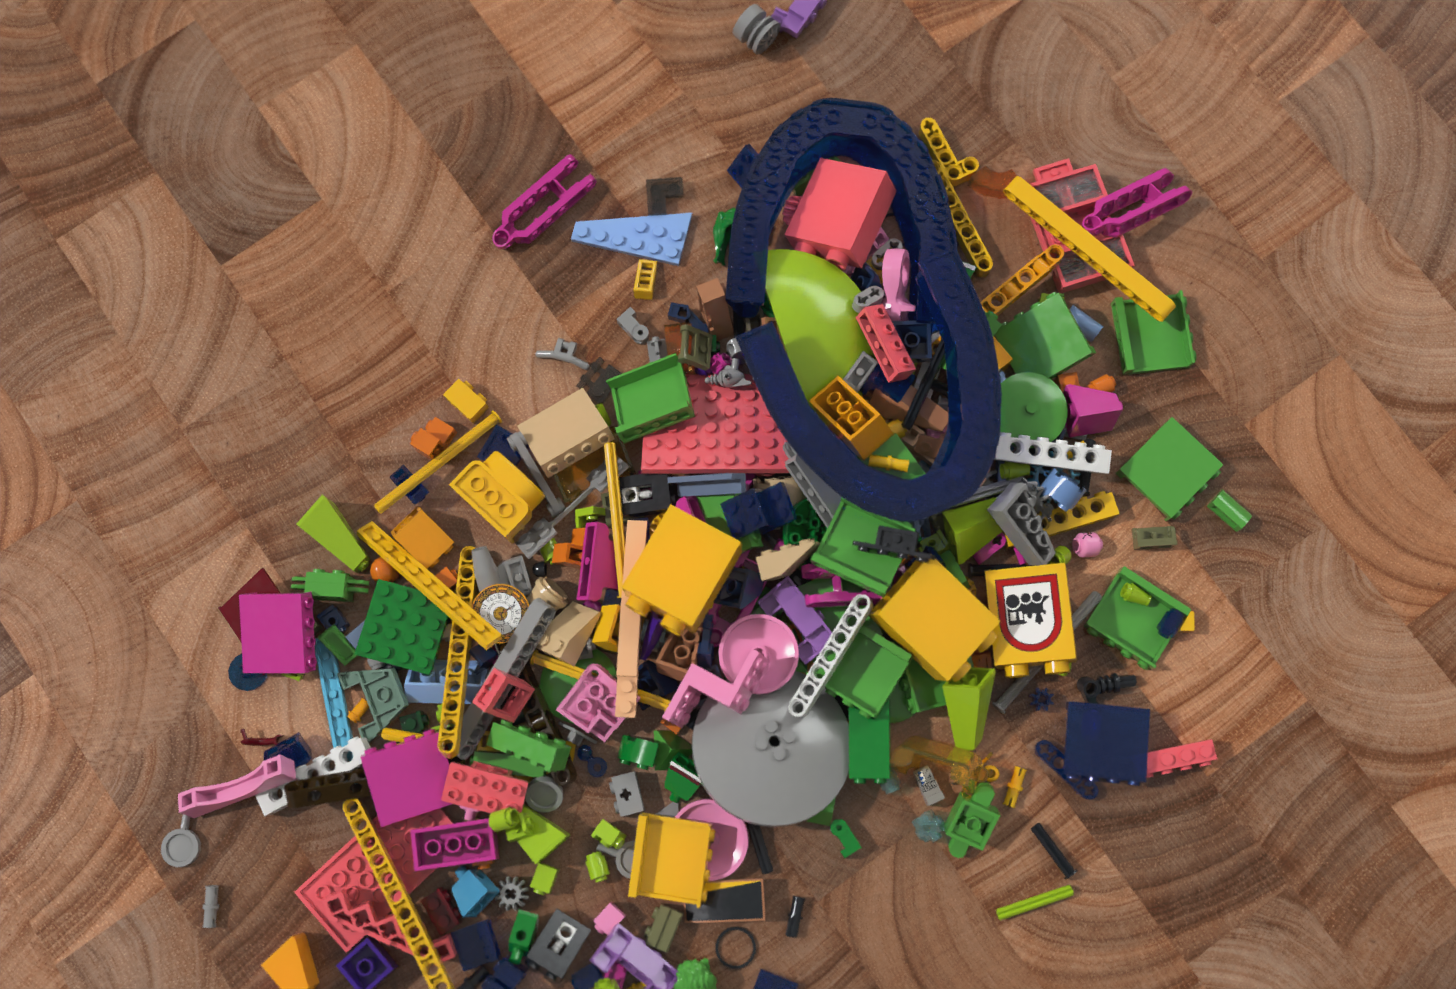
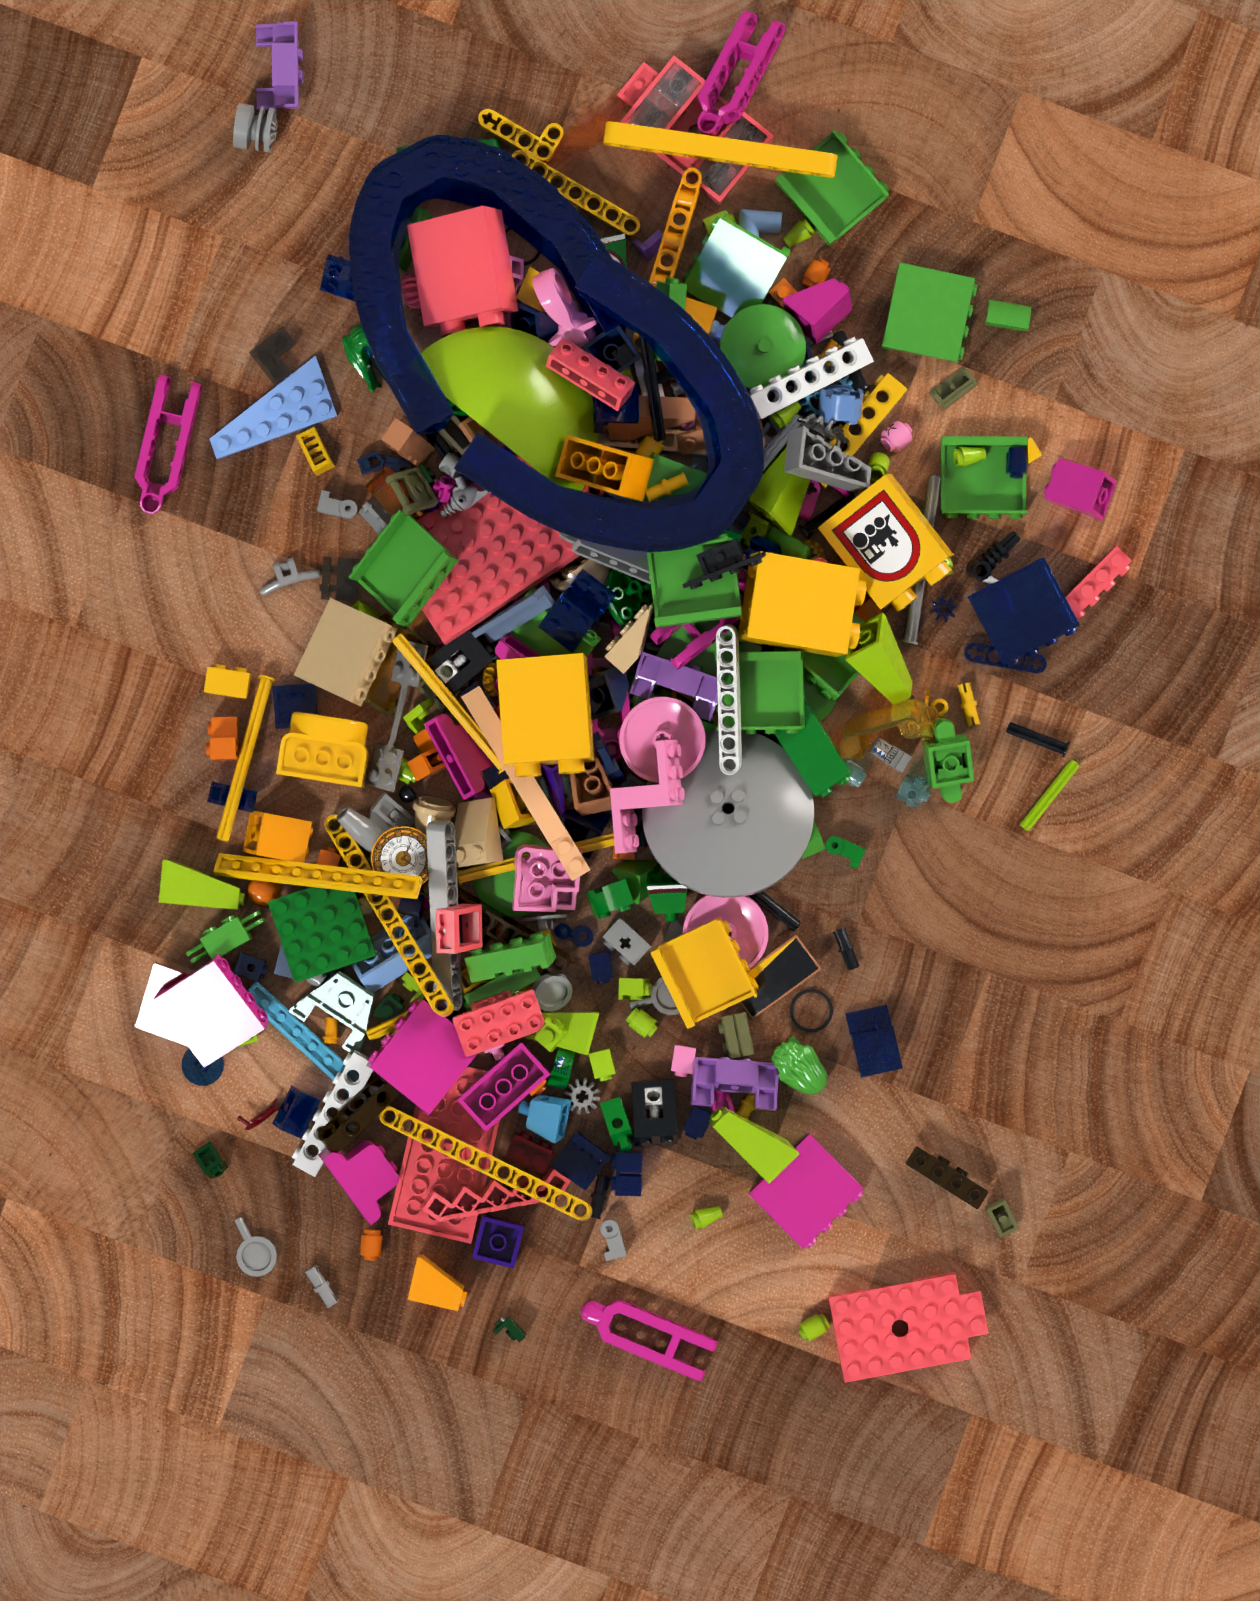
camera: 35 degrees left, 10 degrees up
bright pink arch [178,755,296,818] -> none
bright green tile [318,624,358,666] -> none
lime brick [489,807,520,832] -> none
light grey piece [507,431,566,518] -> none
light grey slope [843,351,878,392] -> none
light grey beam [852,286,884,313] -> none
light grey beam [871,238,903,270] -> none
none -> dark green bracket [192,1141,228,1179]
none -> dark pink brick [318,1140,399,1225]
none -> orange brick [360,1229,383,1261]
none -> green leg [547,1047,575,1090]
none -> clear blue brick [588,952,614,984]
none -> medium lavender tile [631,229,663,261]
none -> lime cone [783,218,815,248]
none -> dark pink slope [1044,458,1117,521]

